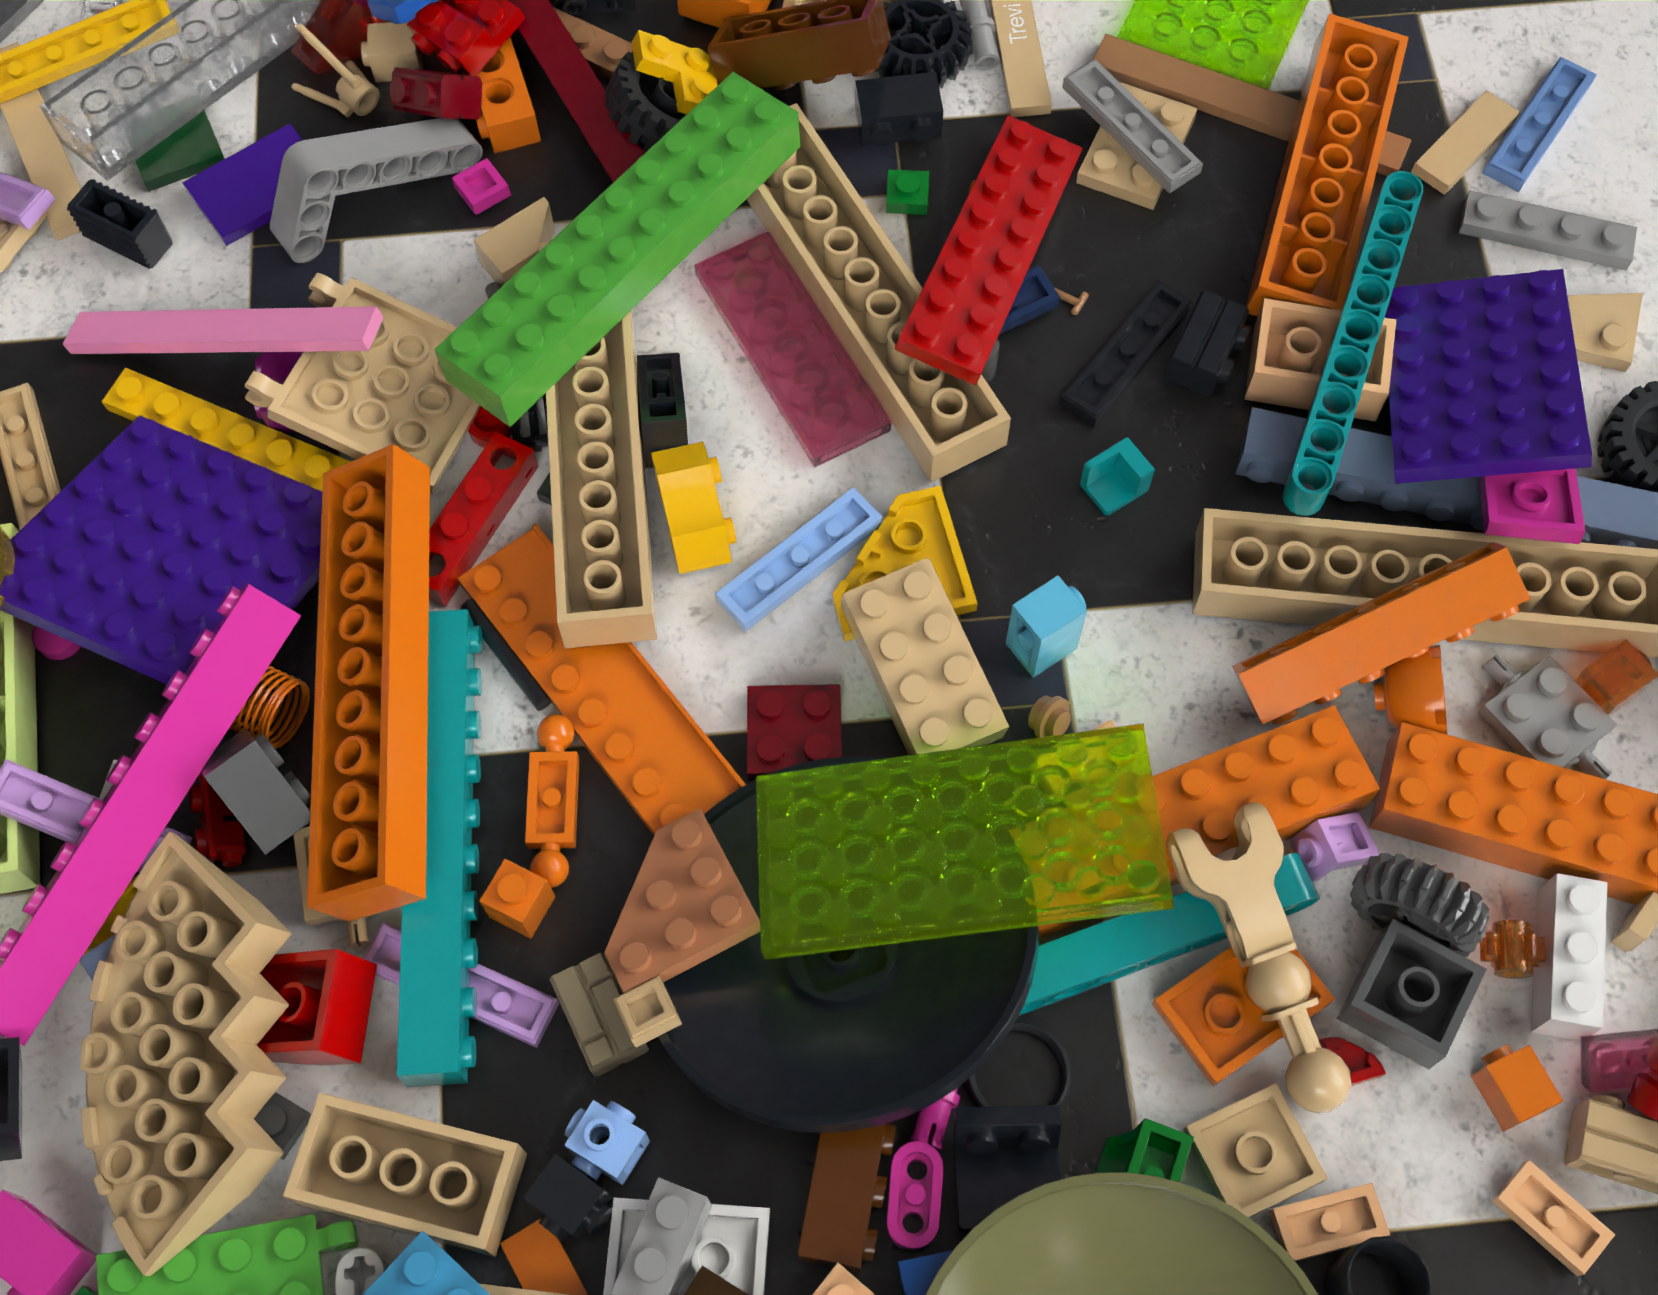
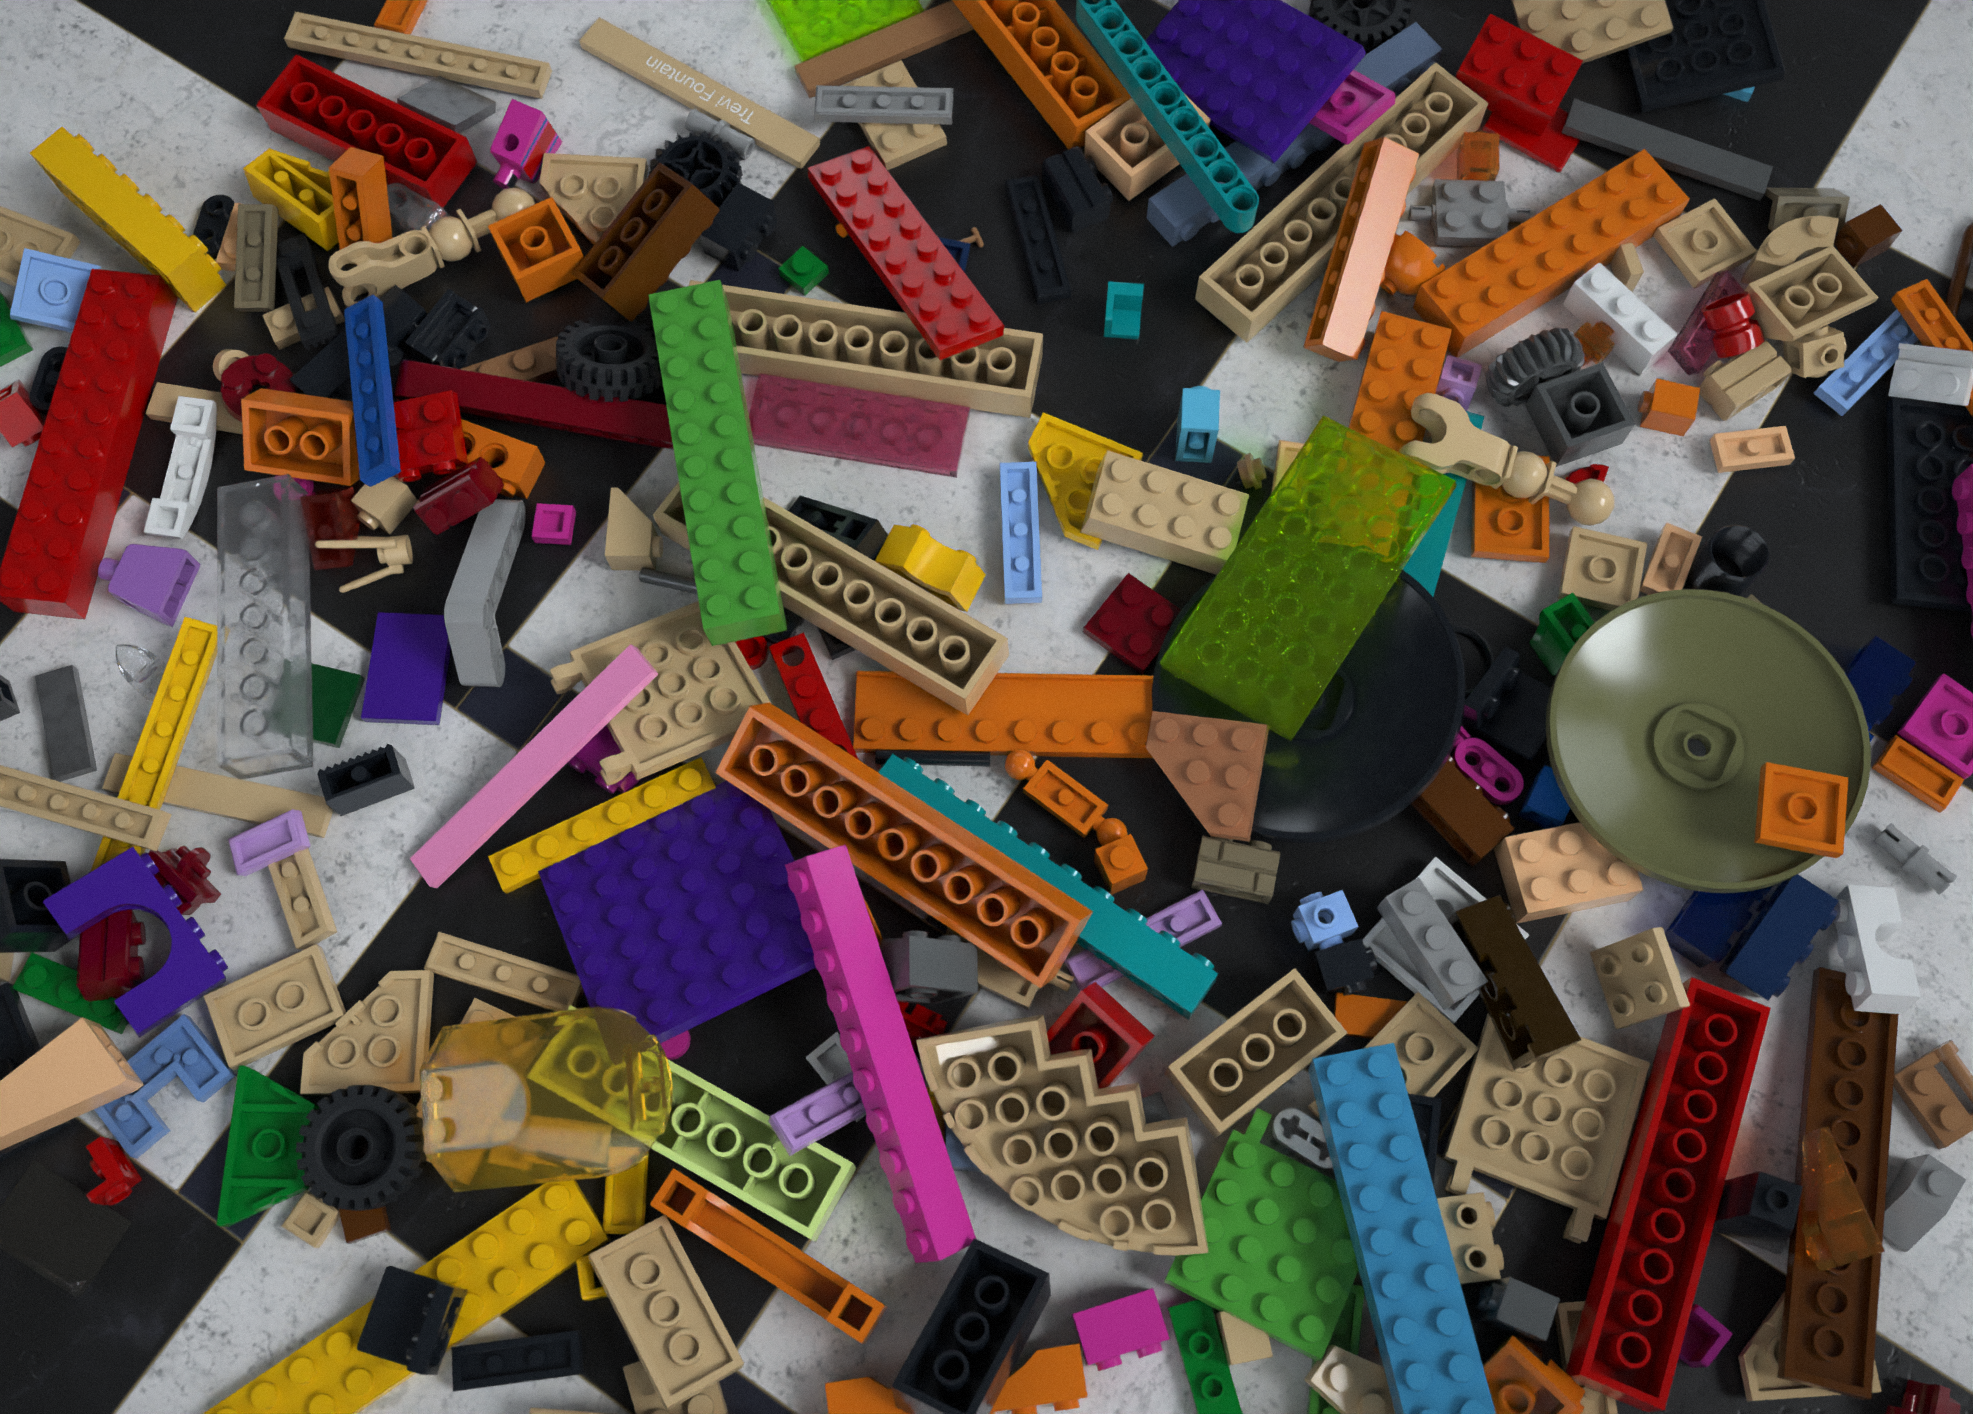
camera: 50 degrees left, 5 degrees up
tan tile [613,976,682,1048] -> none
yellow plate [632,30,718,114] -> none

